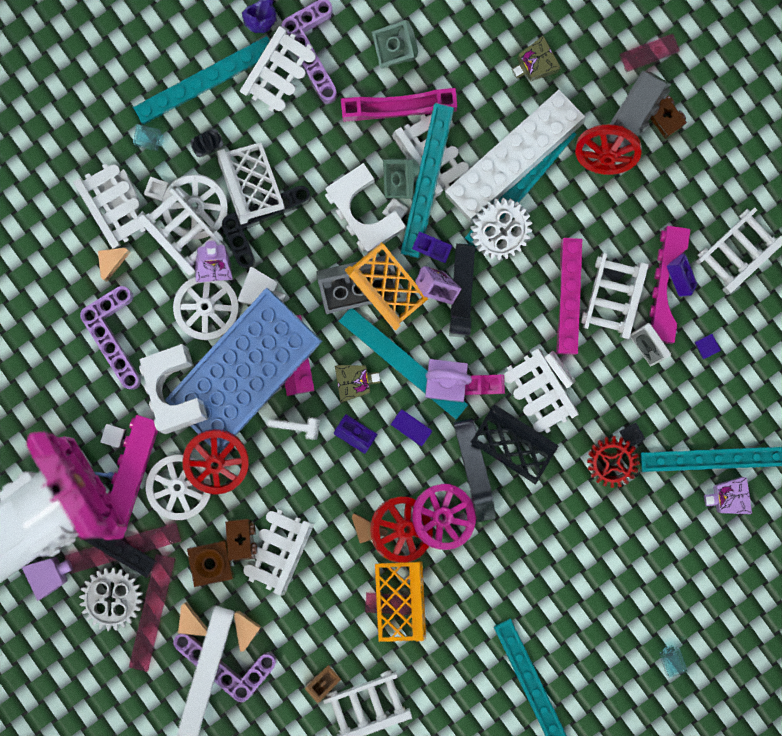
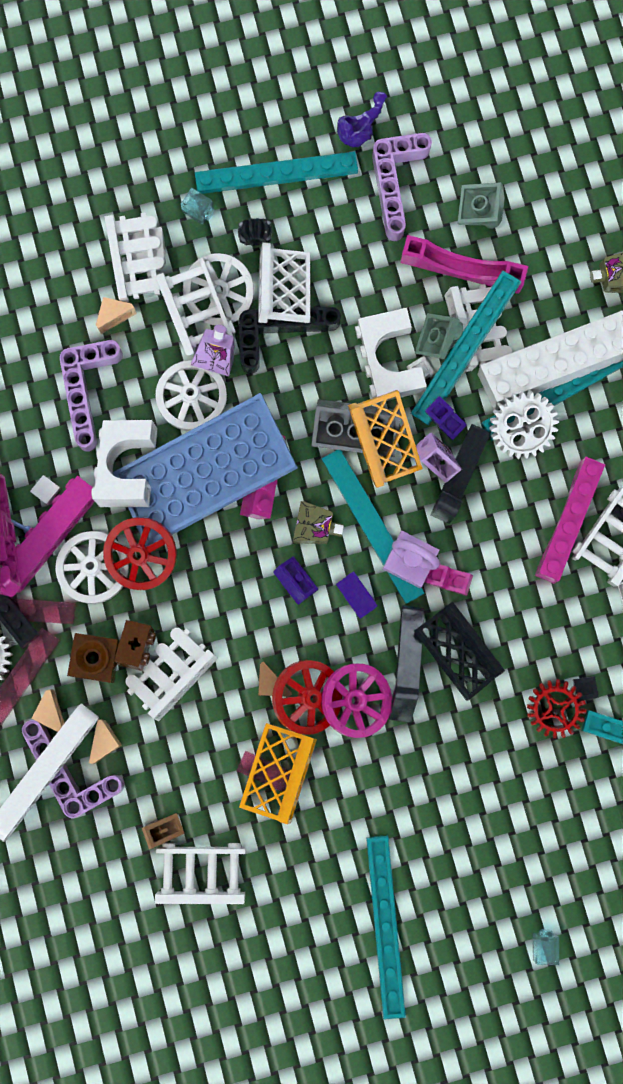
camera: 15 degrees right, 5 degrees down
white plate [144,177,169,202] -> none
white torso [237,267,286,305] -> none
white fence [239,26,316,112] -> none
white fence [267,418,320,440] -> none
white fence [504,348,579,433] -> none
white tile [544,351,576,388] -> none

